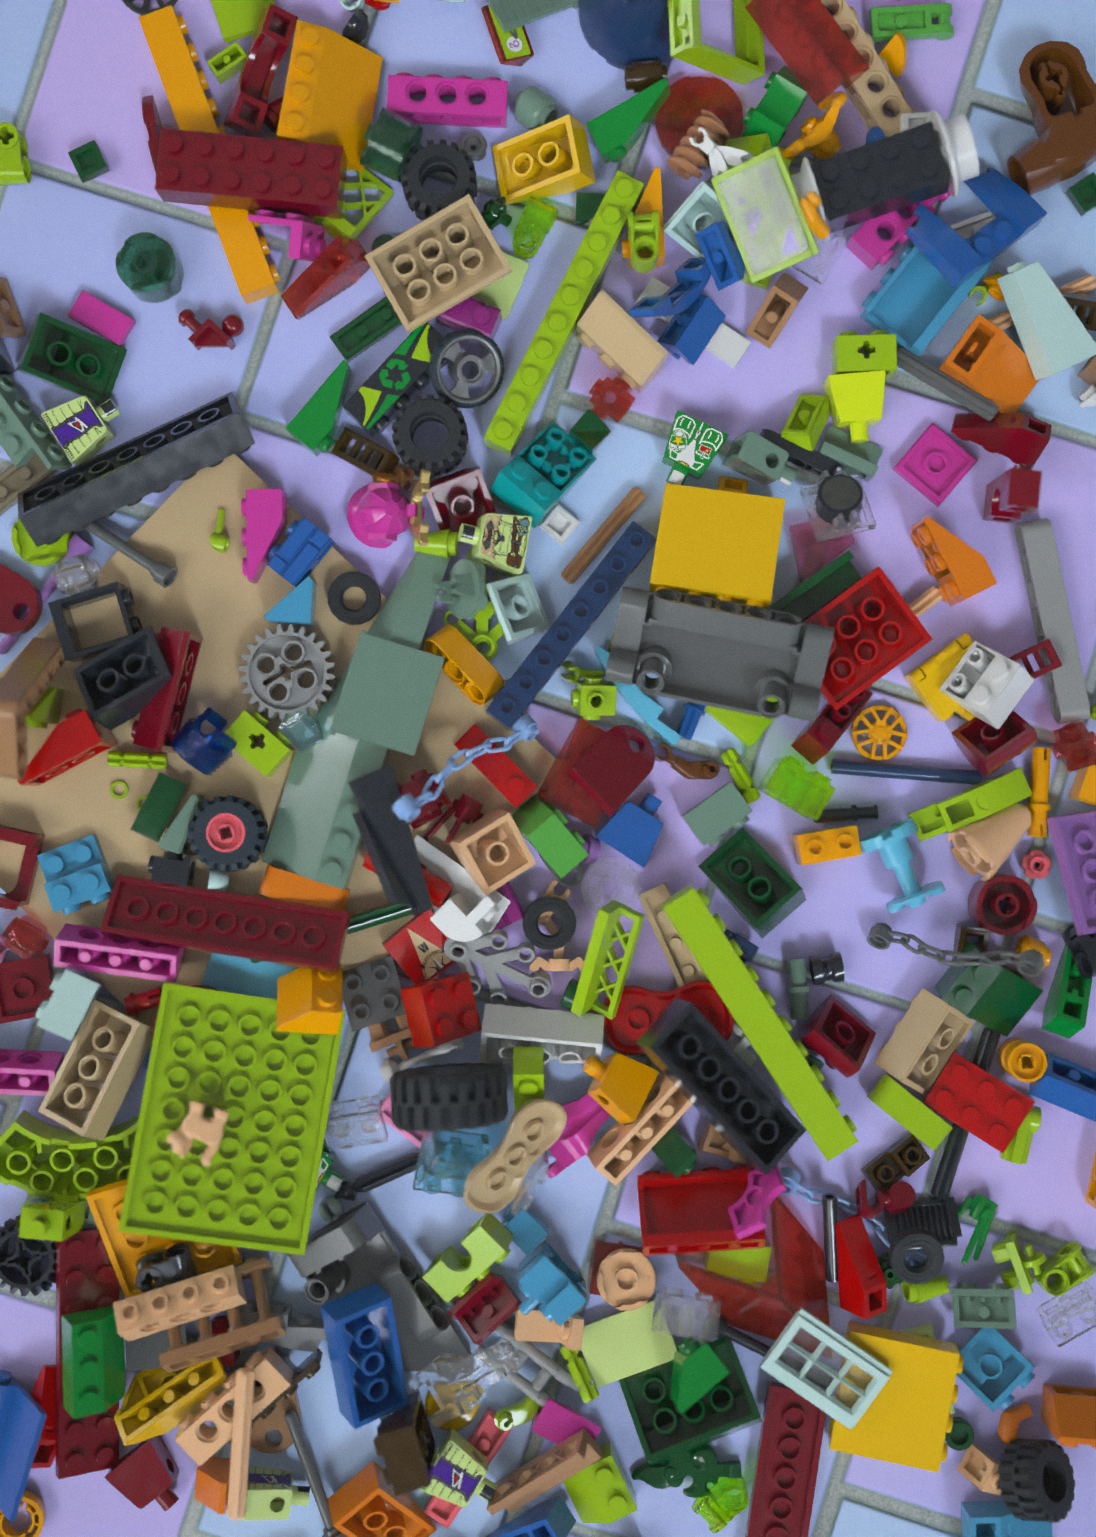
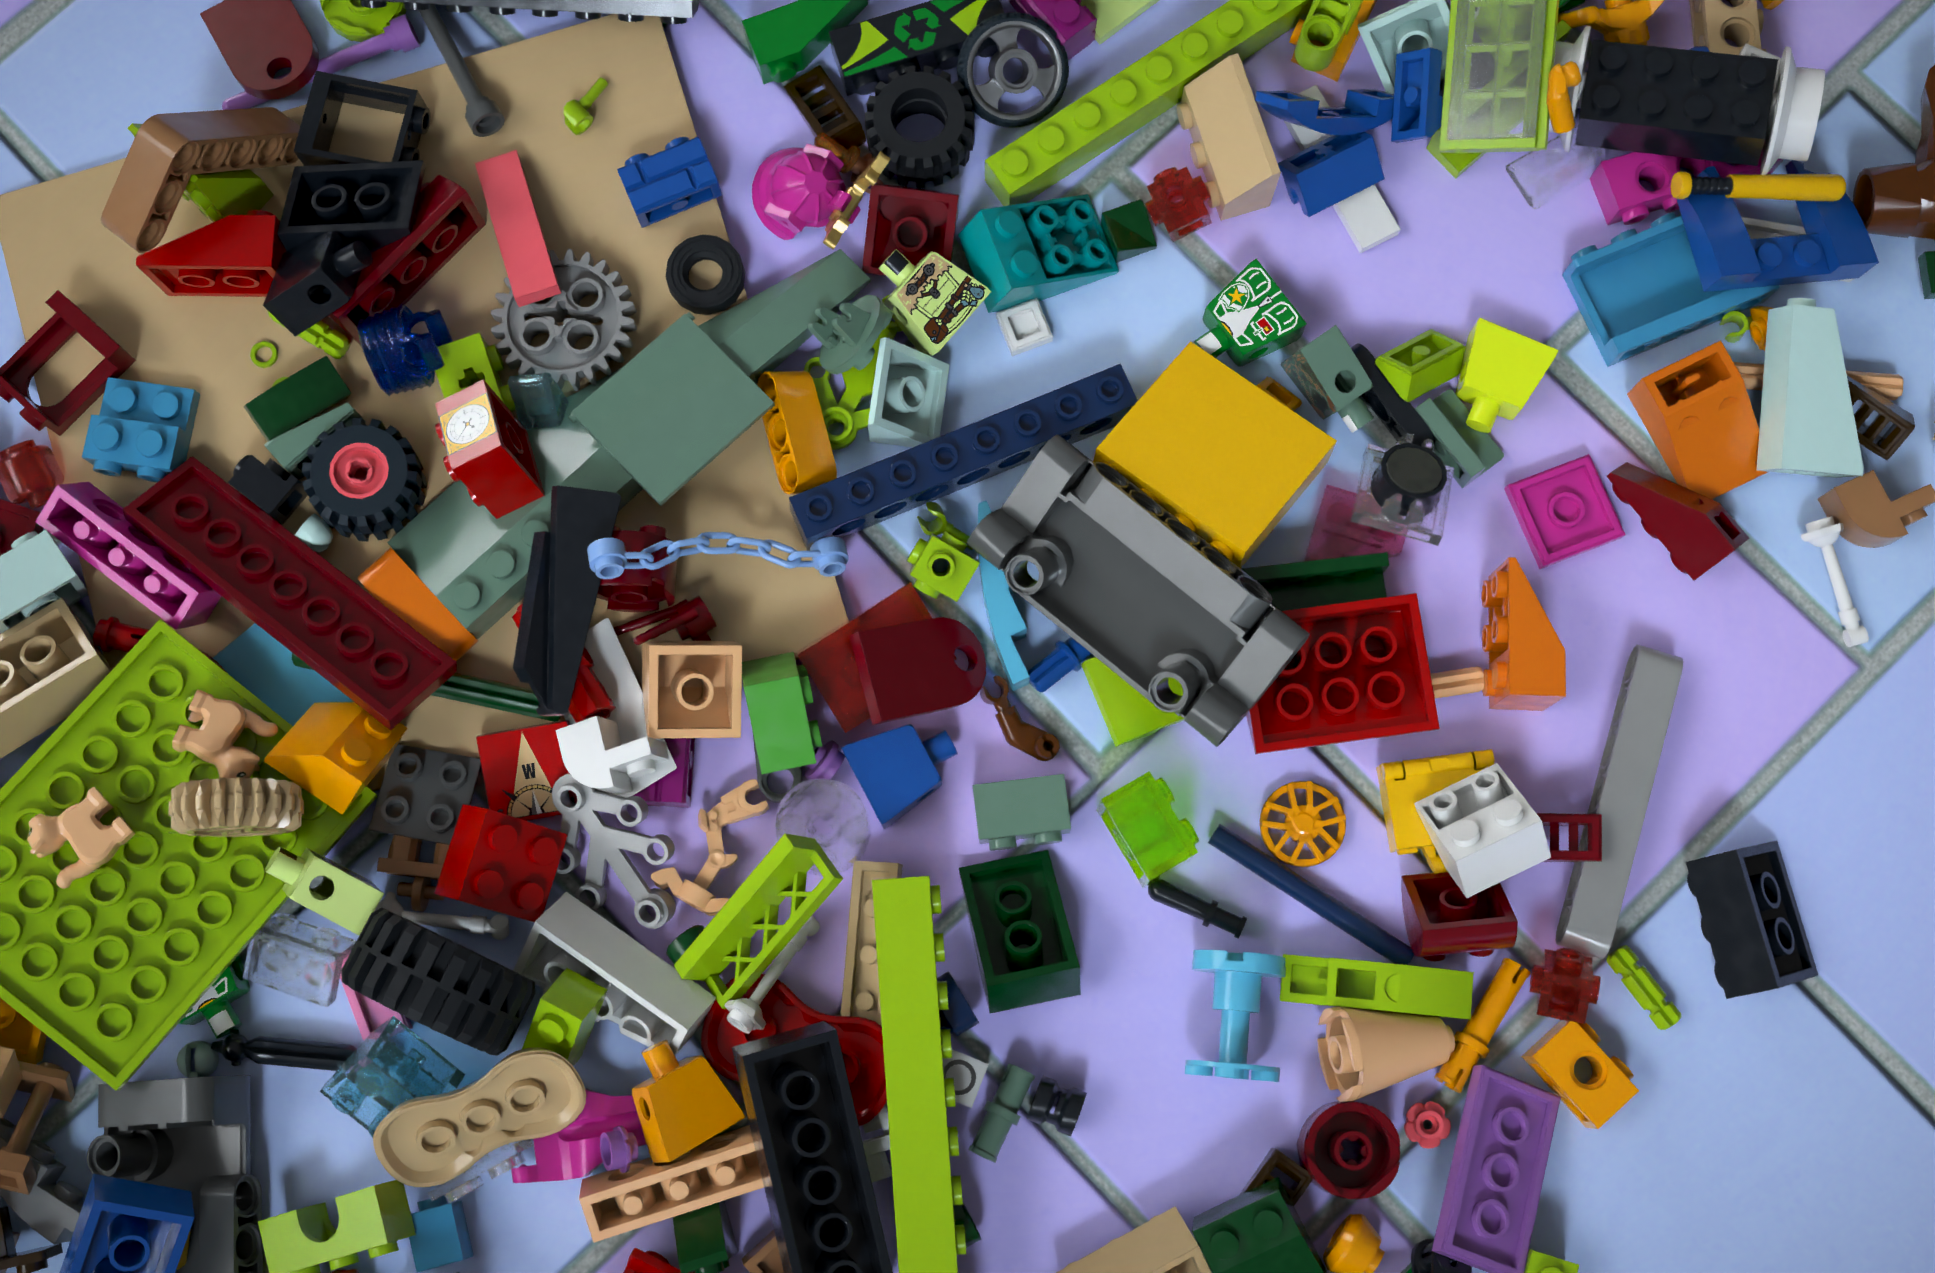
camera: 30 degrees right, 10 degrees down
clear head [53,553,102,596] -> none
dark pink slope [241,489,287,584] -> none
dark azure slope [264,576,317,626] -> none
lime cone [414,529,459,559] -> none
red slope [454,724,538,808] -> none
black tyre [522,896,577,950] -> none
medium nougat axle [561,487,646,584] -> none
lime axle [721,748,761,804] -> none
medium nougat slope [745,272,808,348] -> none
dark red slope [791,688,873,765] -> none
light orange brick [792,825,862,865] -> none
dark red brick [799,994,876,1078] -> none
lime brick [831,330,897,377] -> none
dark grey piece [867,923,1045,977] -> none
dark grey axle [897,348,999,421] -> none
dark red arch [983,464,1042,523] -> none
none -> tan gear [168,777,304,837]
none -> light nougat animal [172,690,278,779]
none -> black torso [263,231,373,336]
none -> yellowish green torso [265,847,384,936]
none -> red brick [435,379,545,519]
none -> coral tile [475,150,561,307]
none -> medium lavender plate [600,1125,638,1173]
none -> white piece [724,915,820,1034]
none -> white tile [943,1049,989,1108]
none -> yellow piece [1671,171,1846,202]

